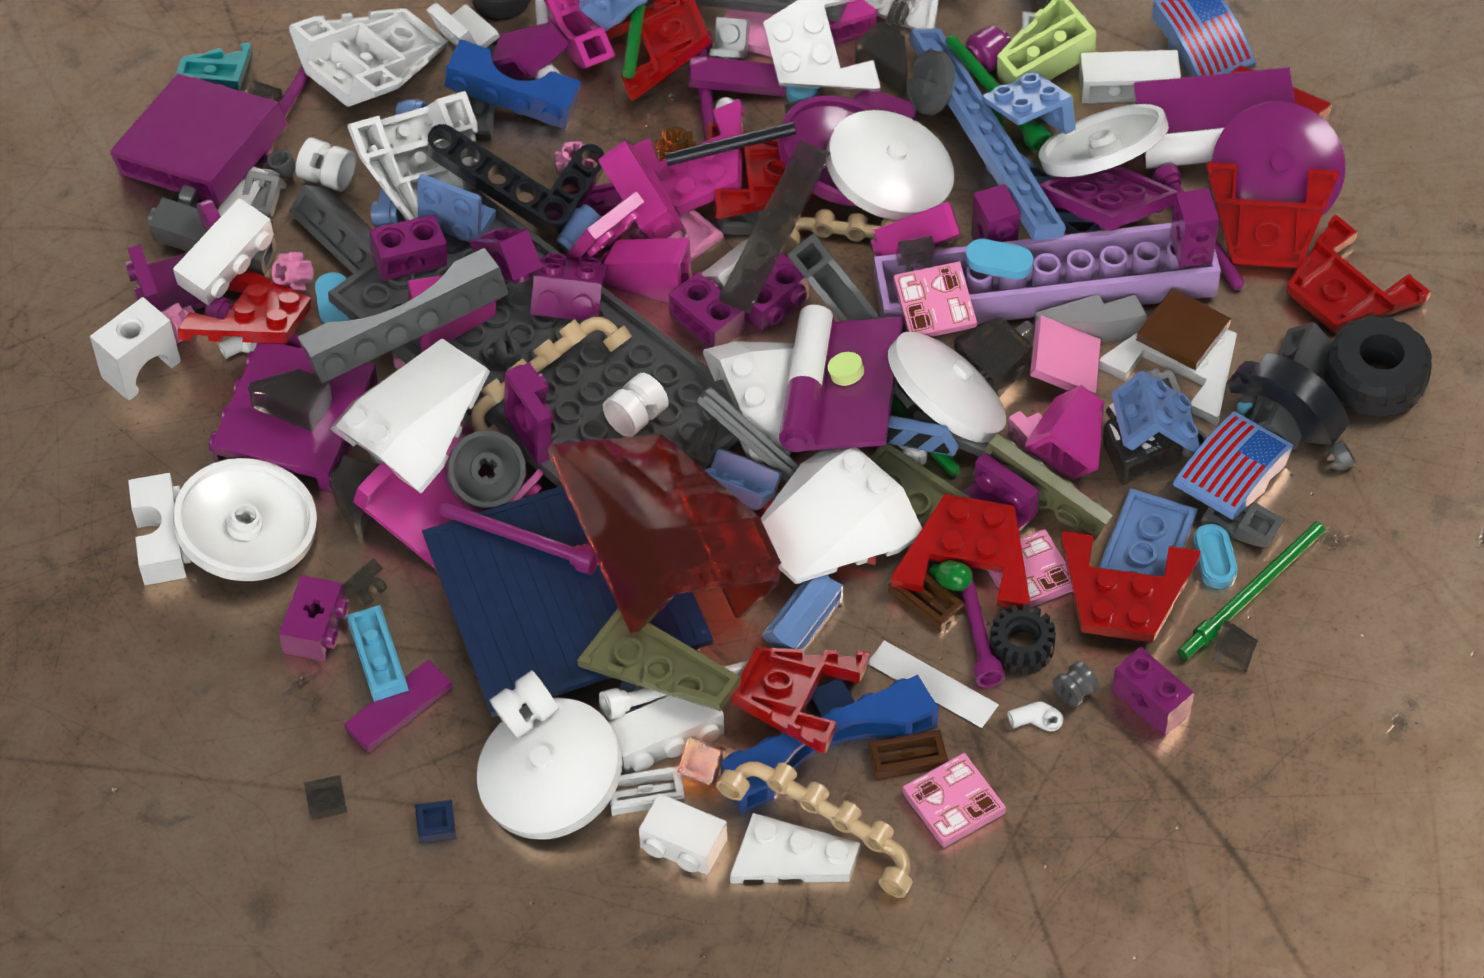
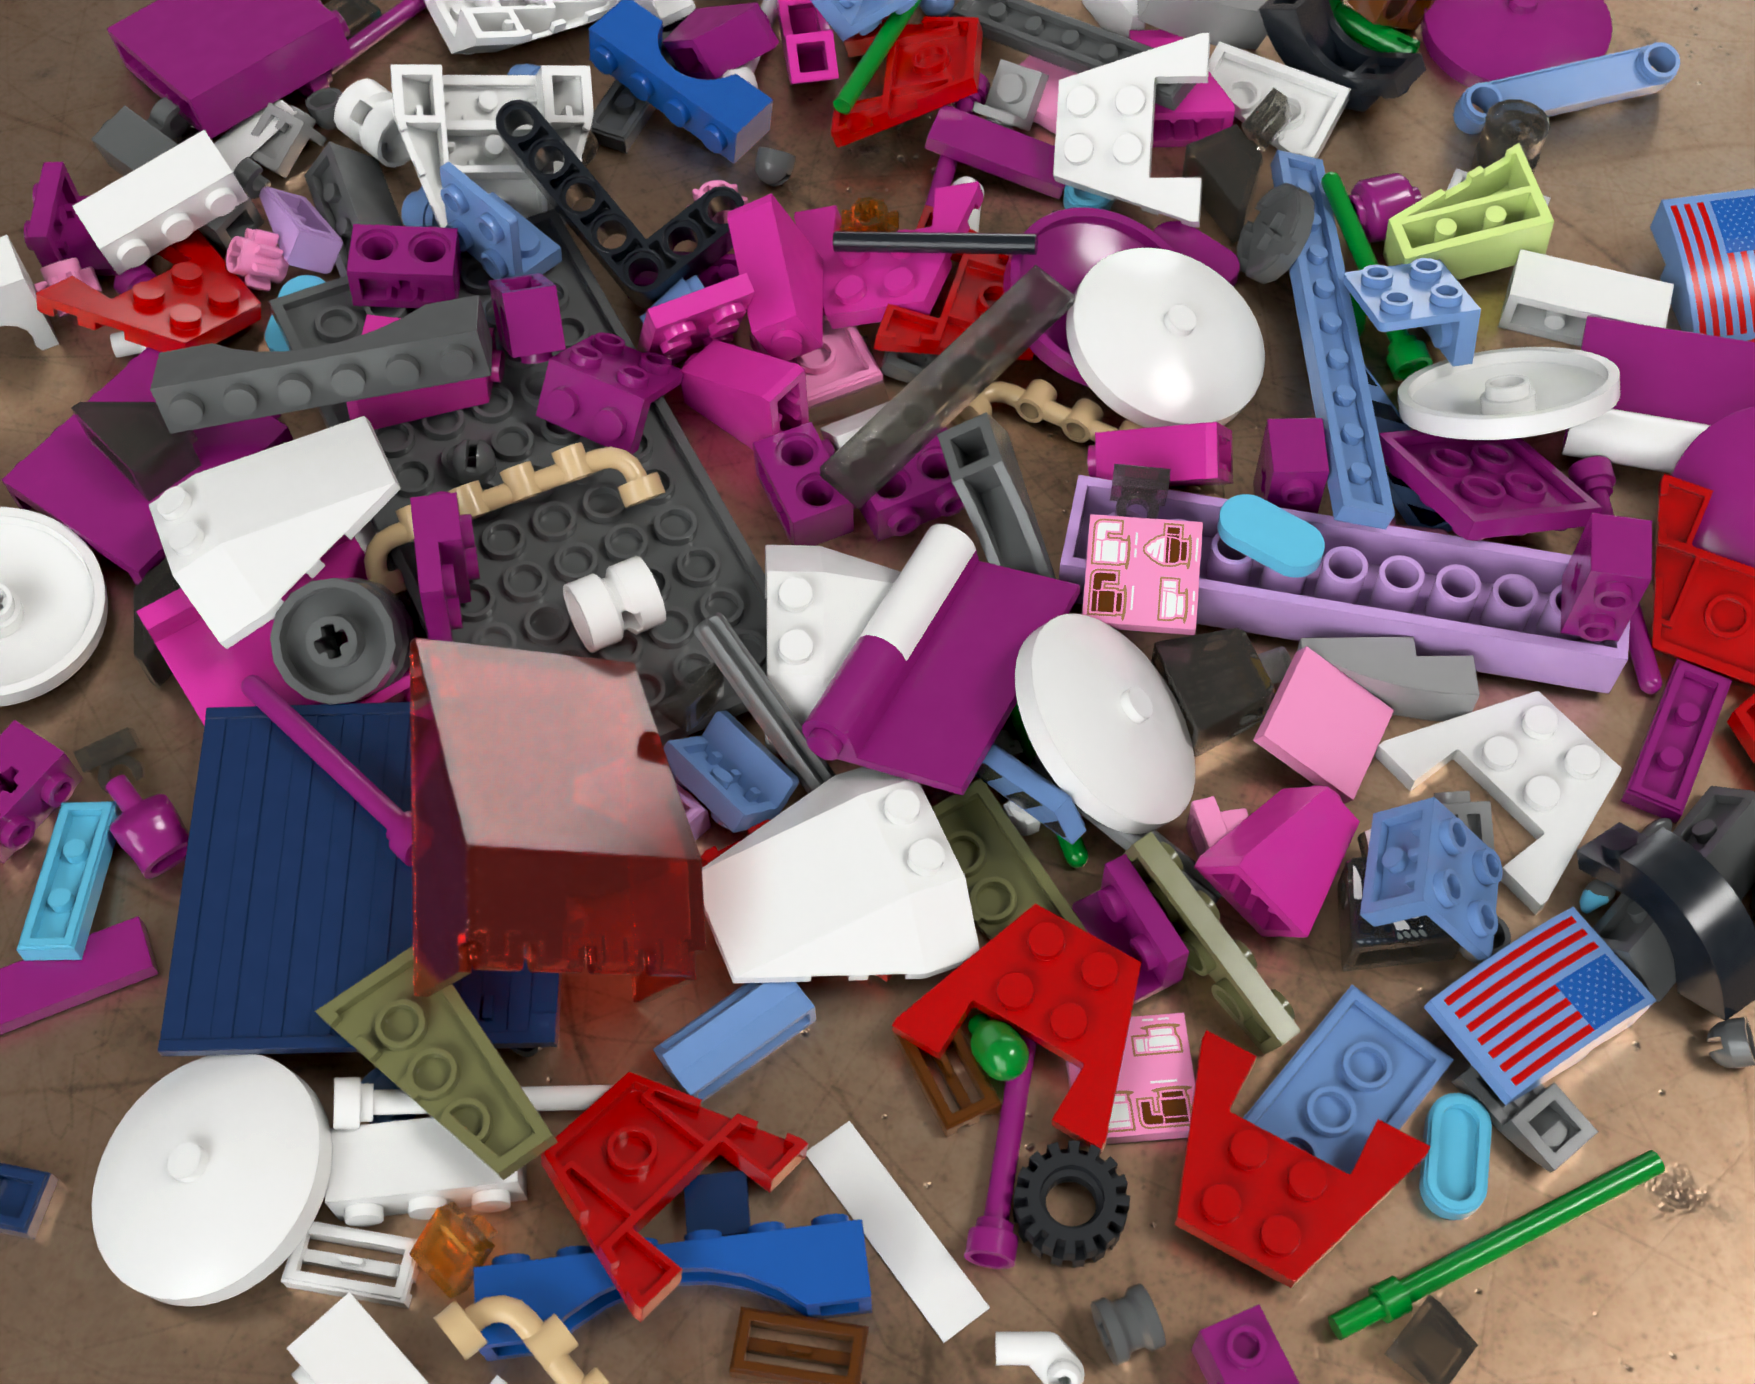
camera: 20 degrees right, 5 degrees up
magenta tile [197,199,220,232] -> none
white wheel [489,670,559,739] -> none
yellowish green tile [828,352,864,386] -> none
reddish brown tile [1136,288,1231,371] -> none
none -> magenta piece [106,775,189,879]
none -> lavender slope [259,186,343,274]
none -> dark grey hinge [755,147,796,186]
none -> magenta tile [1620,659,1732,824]

